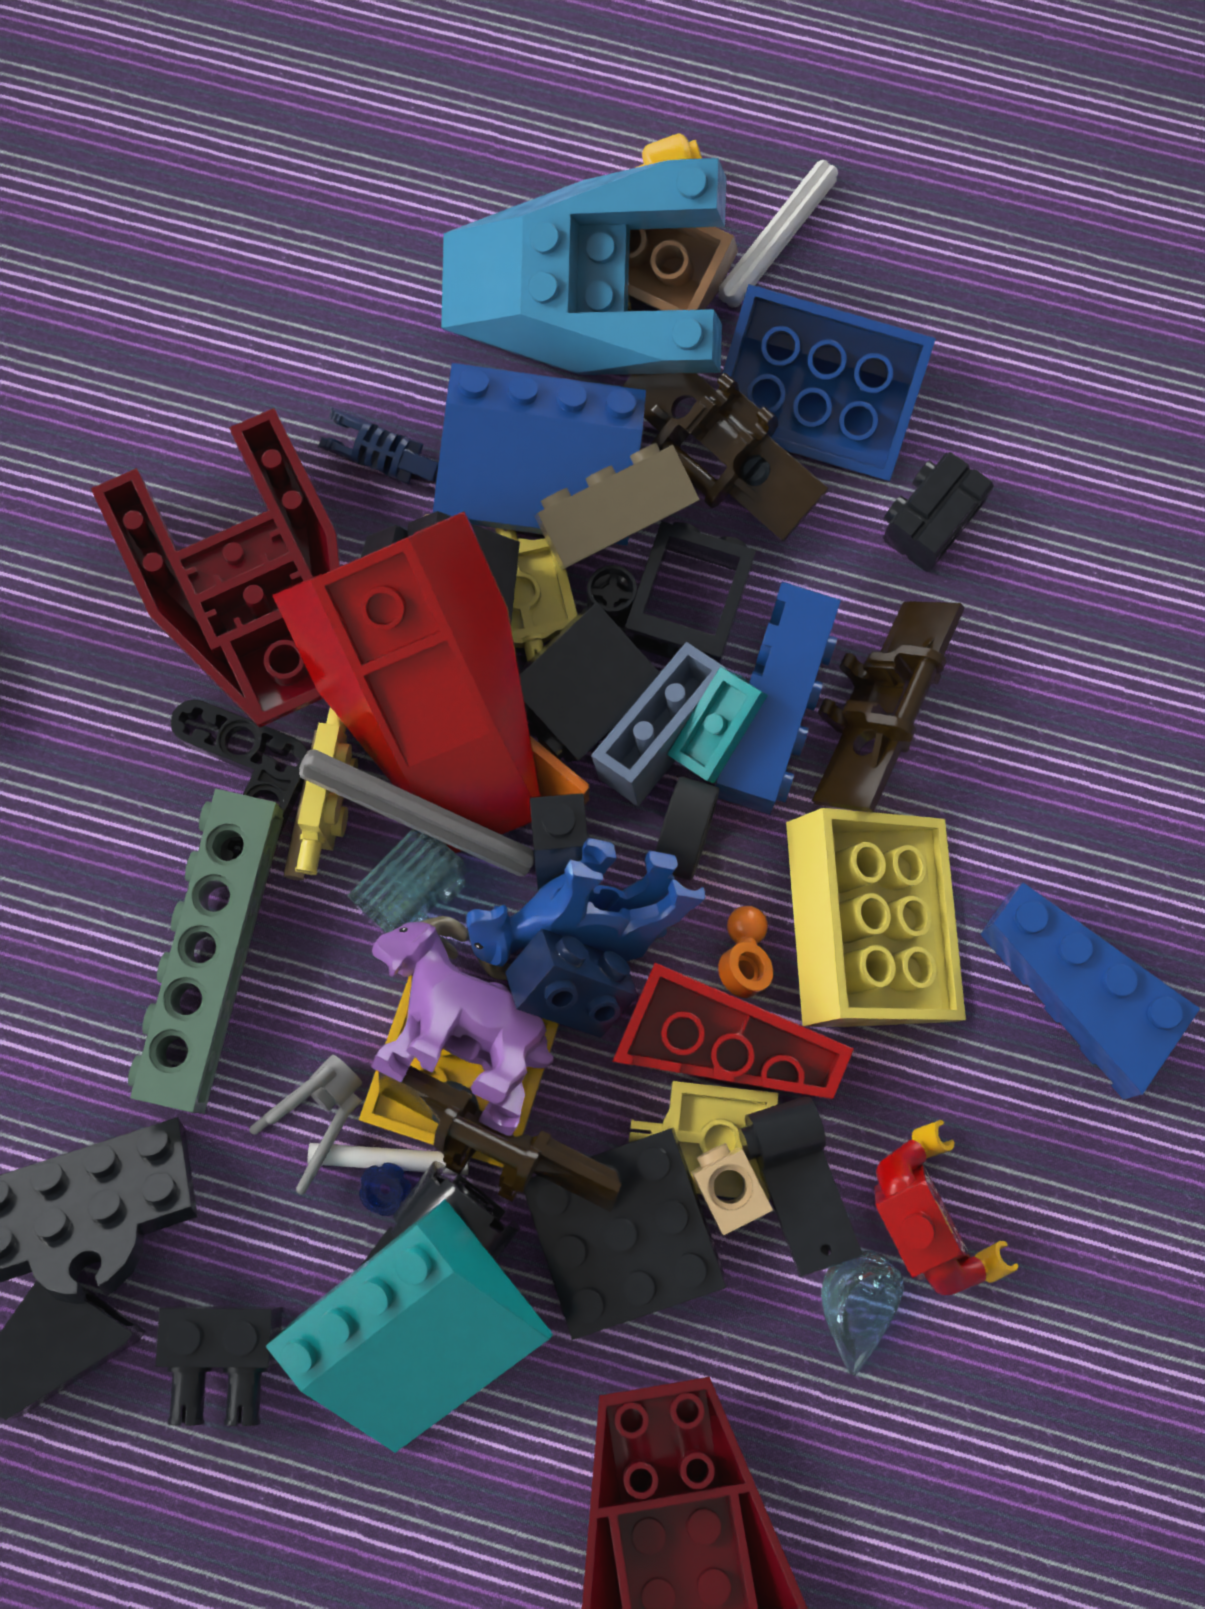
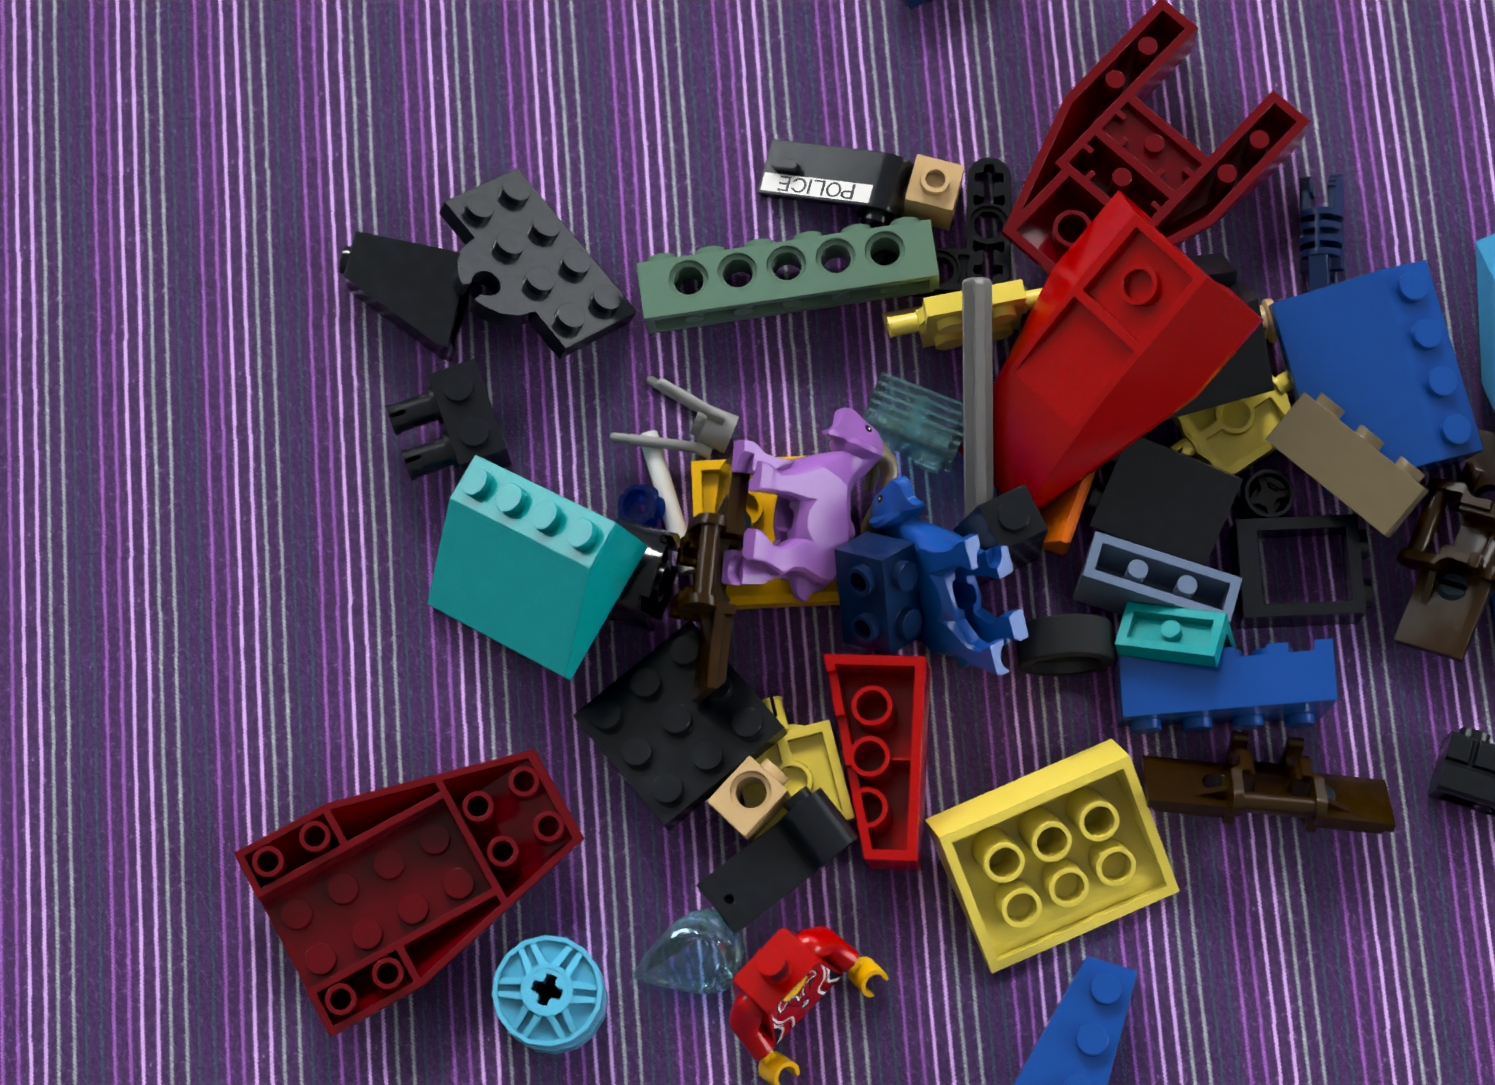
camera: 75 degrees right, 0 degrees up
orange plate [718,906,773,998] -> none
none -> medium azure wheel [492,935,608,1055]
none -> black door [758,139,914,228]
none -> tan brick [903,154,965,231]

